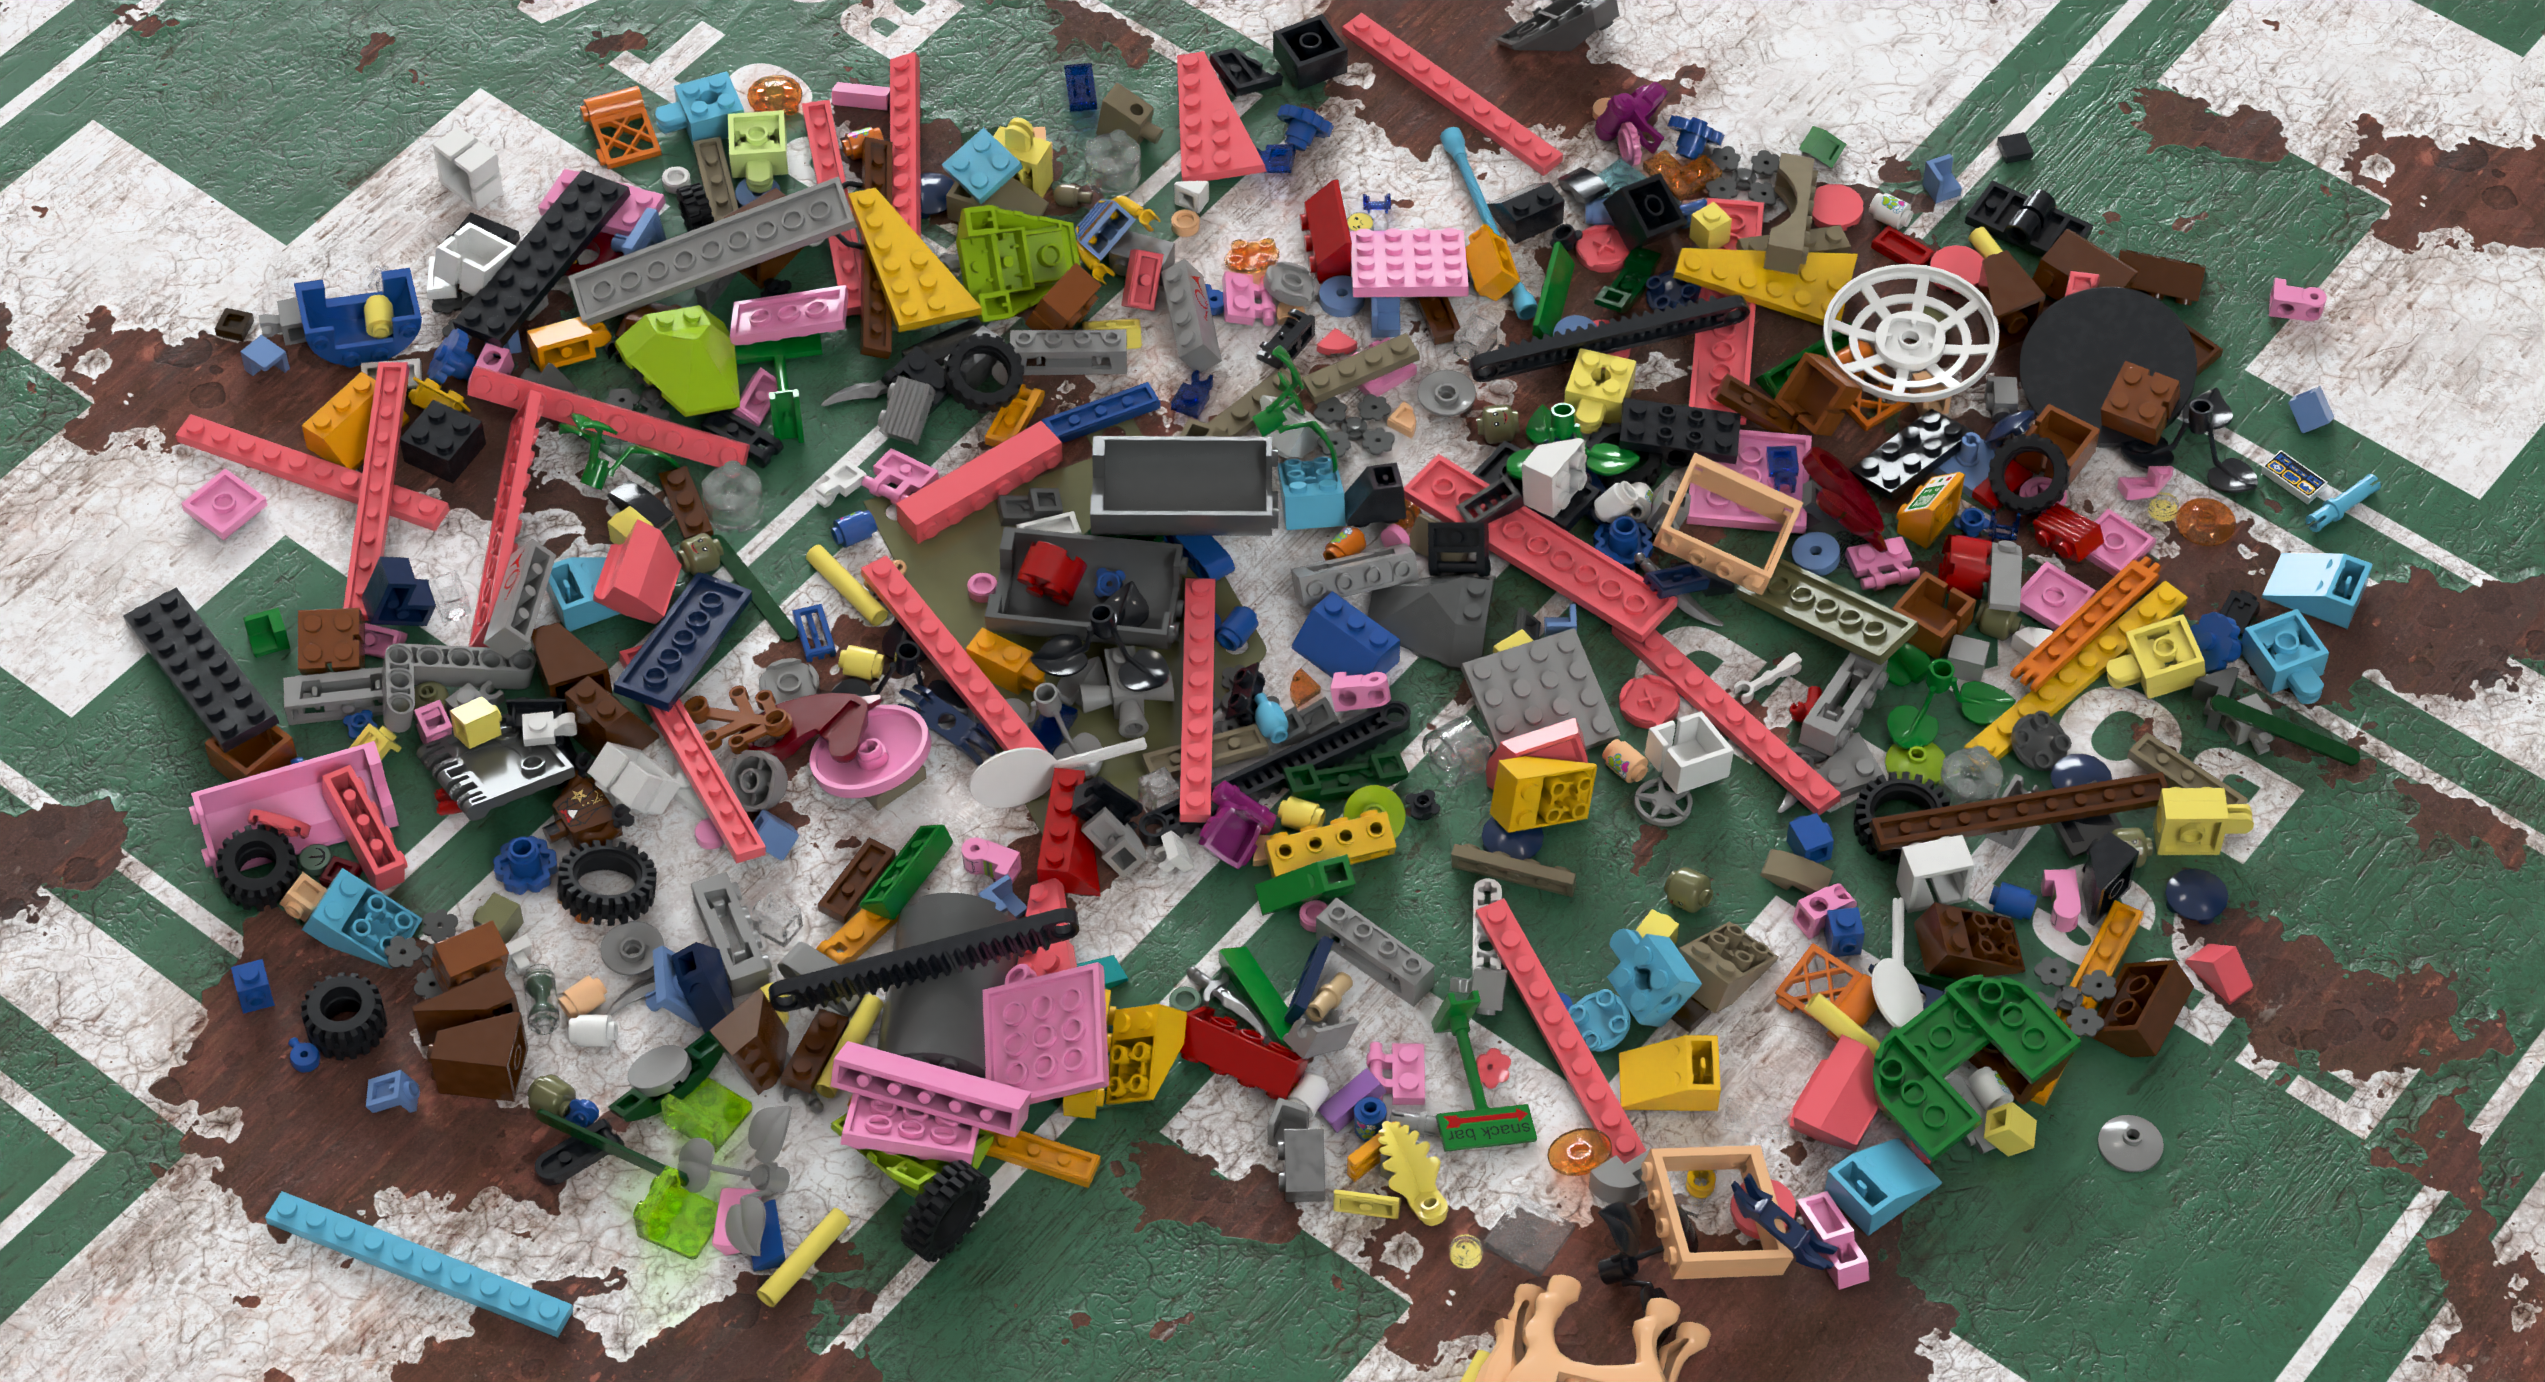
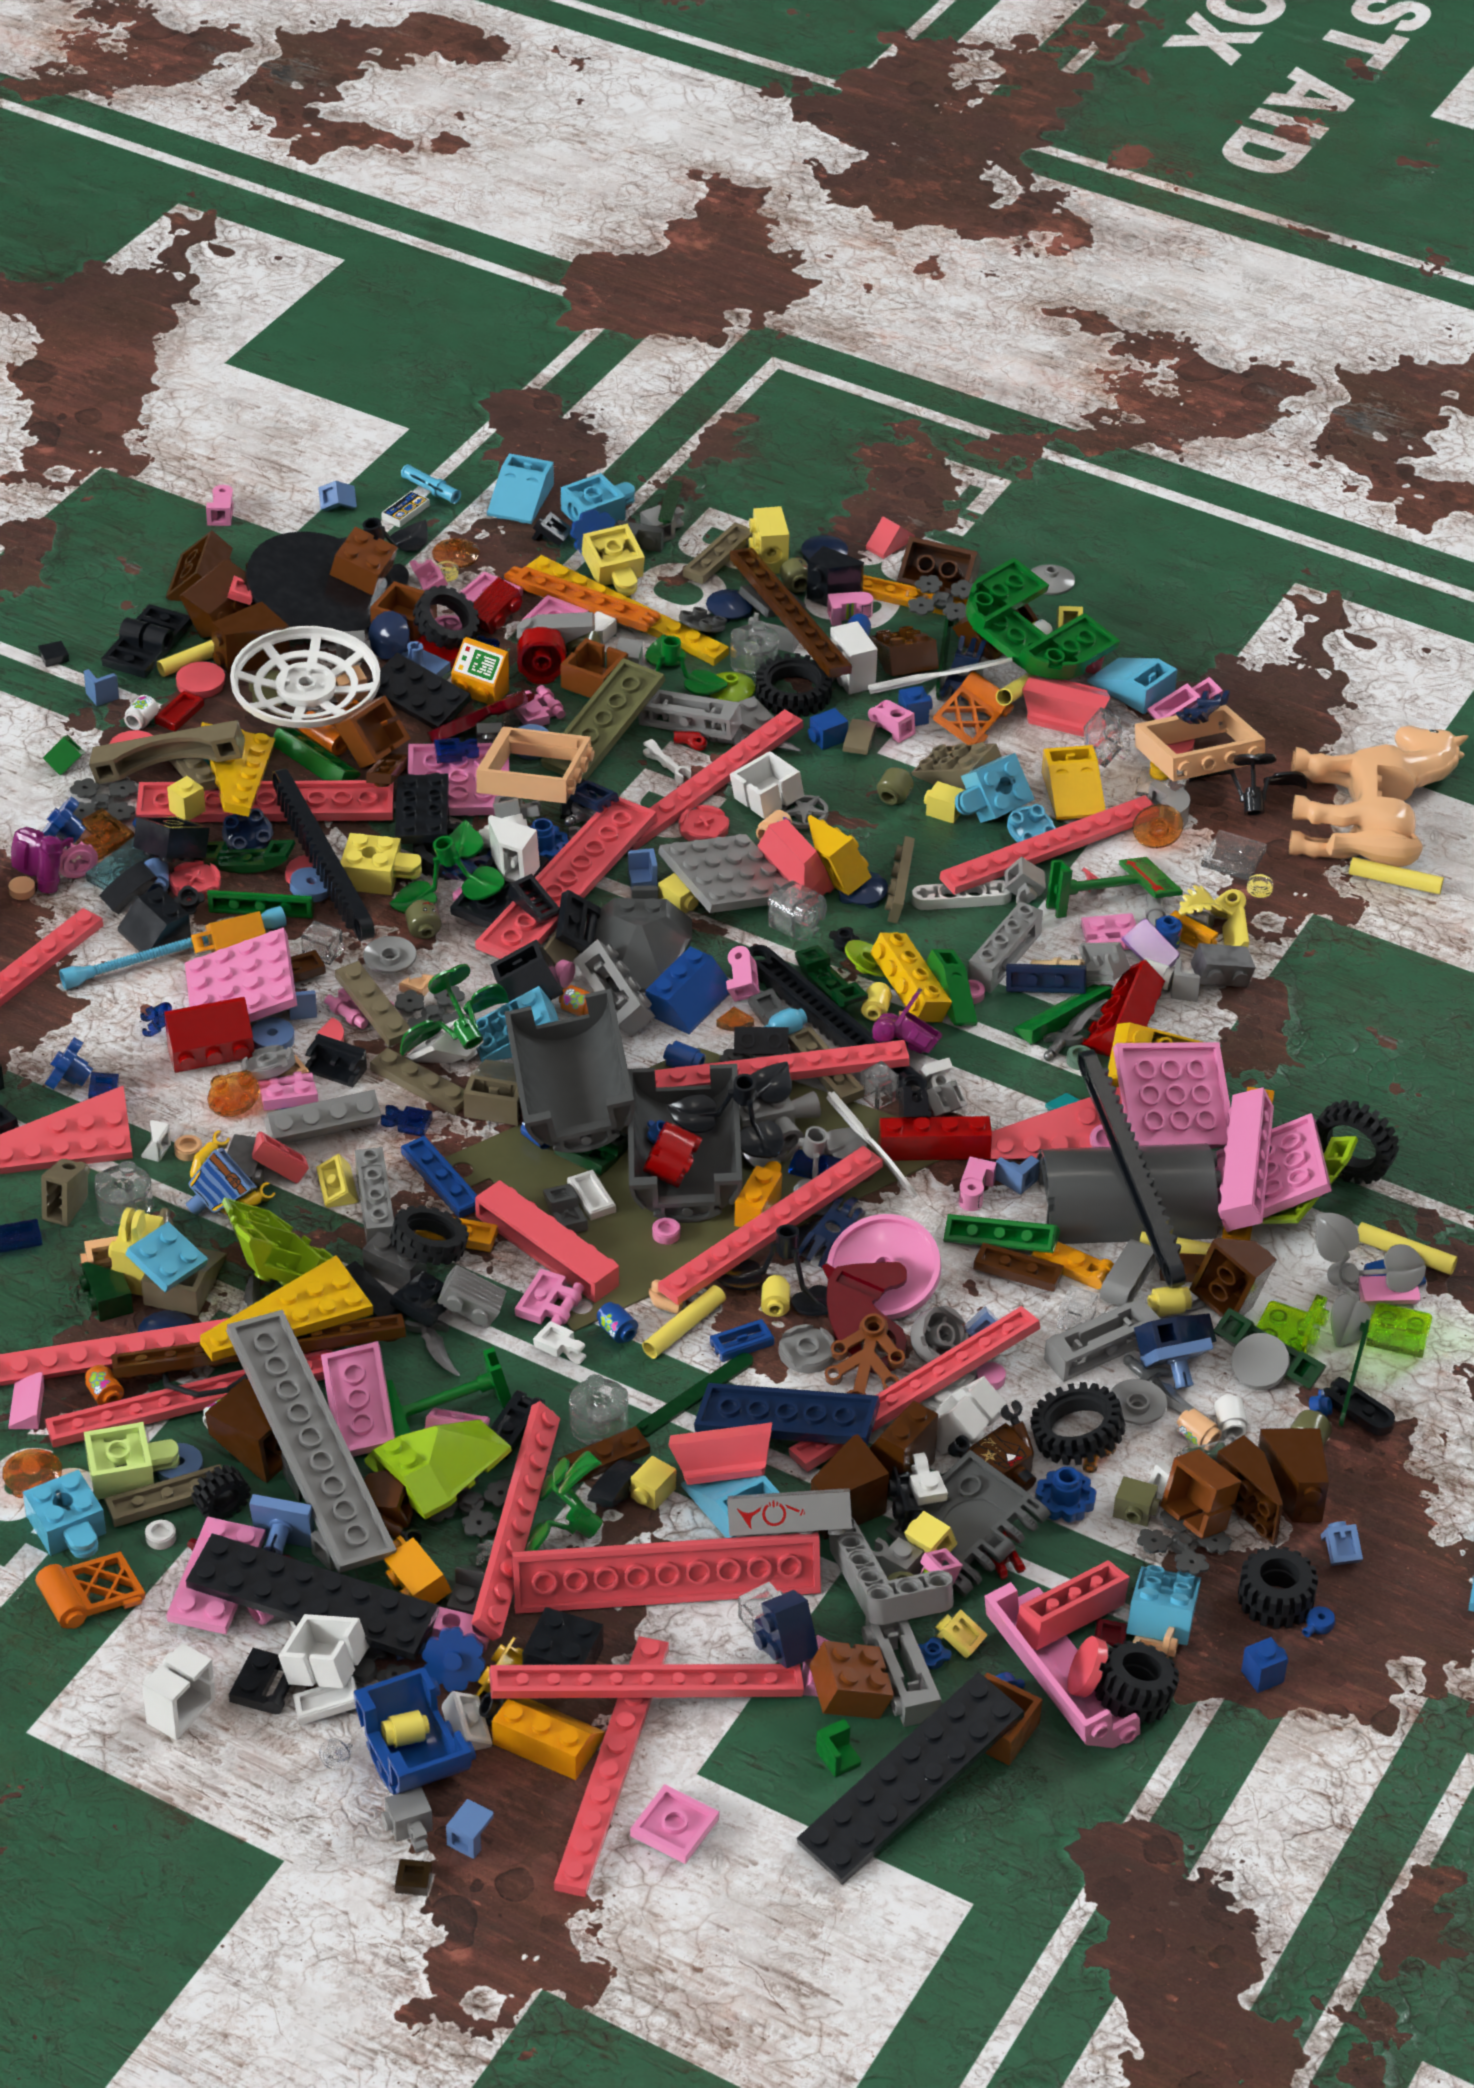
camera: 100 degrees left, 10 degrees down
olive head [676,533,724,576] -> none
dark orange piece [1025,263,1102,330] -> none

